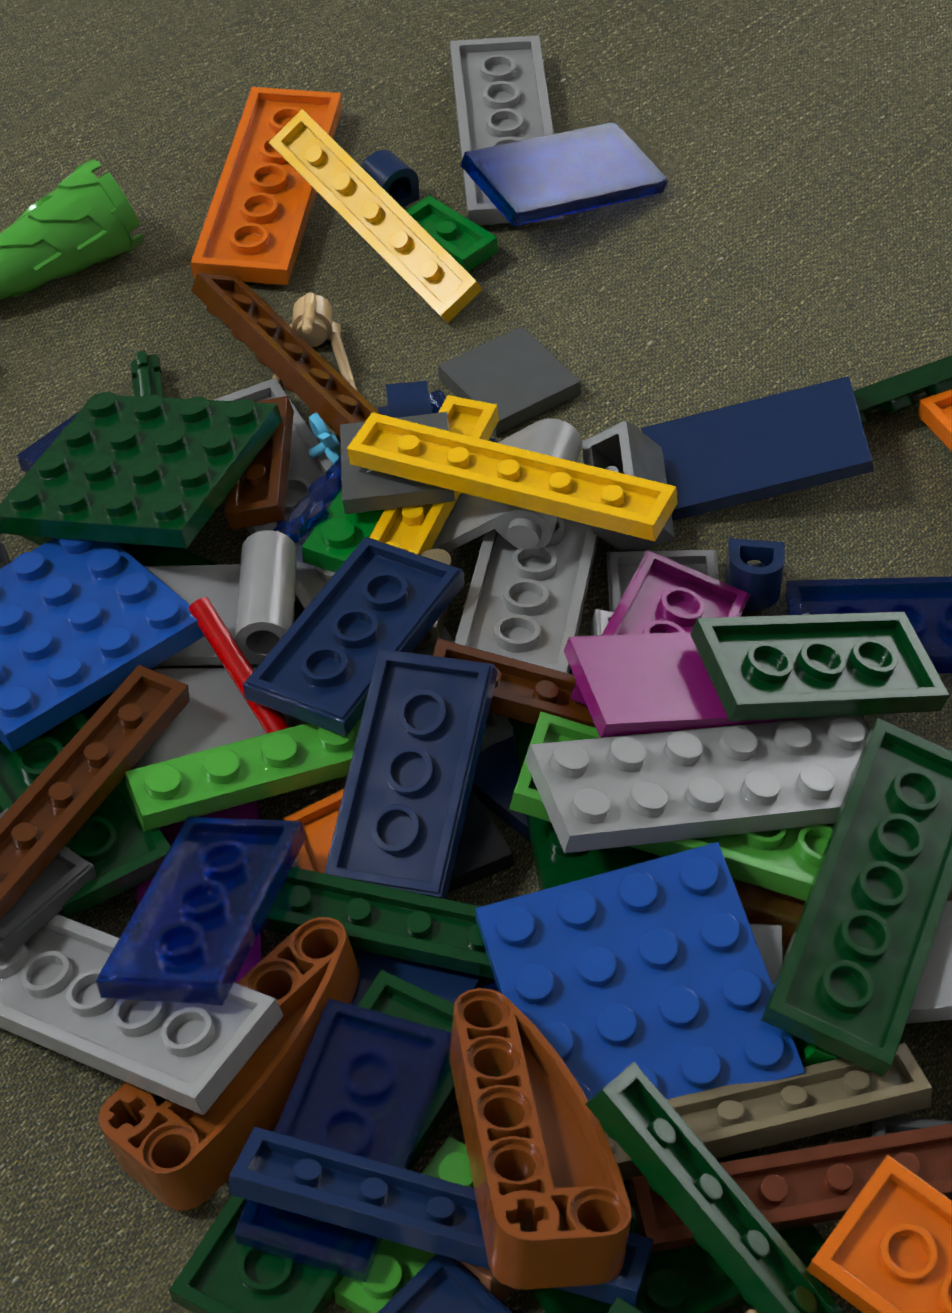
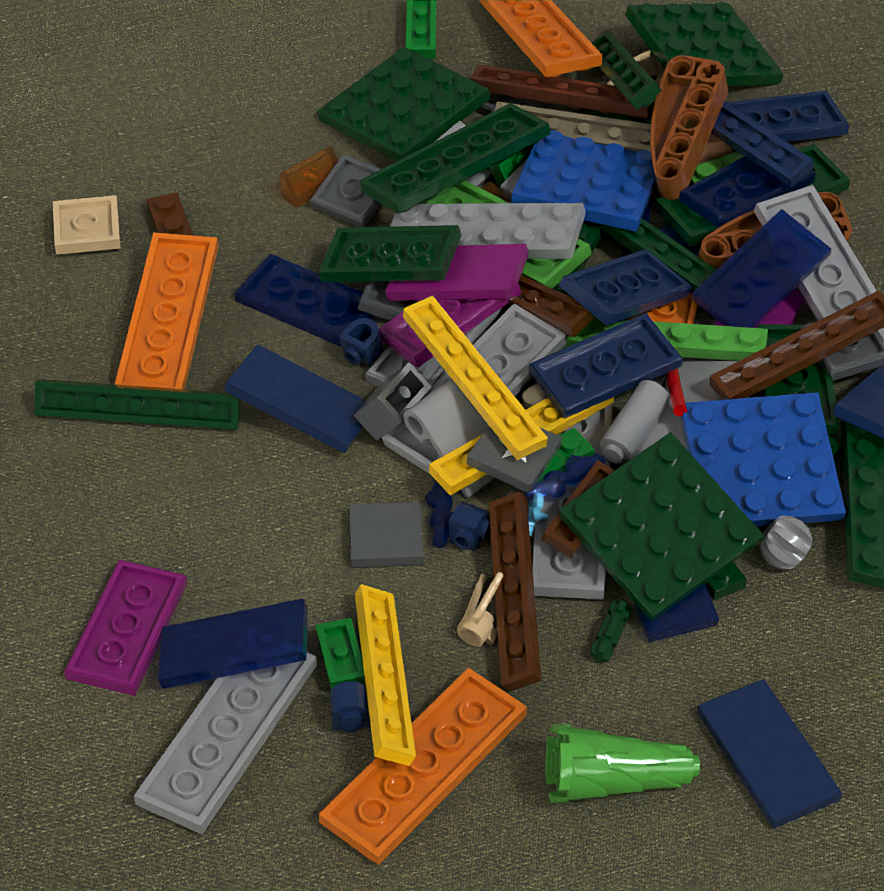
camera: 150 degrees left, 0 degrees up
none -> magenta tile [64,560,187,696]

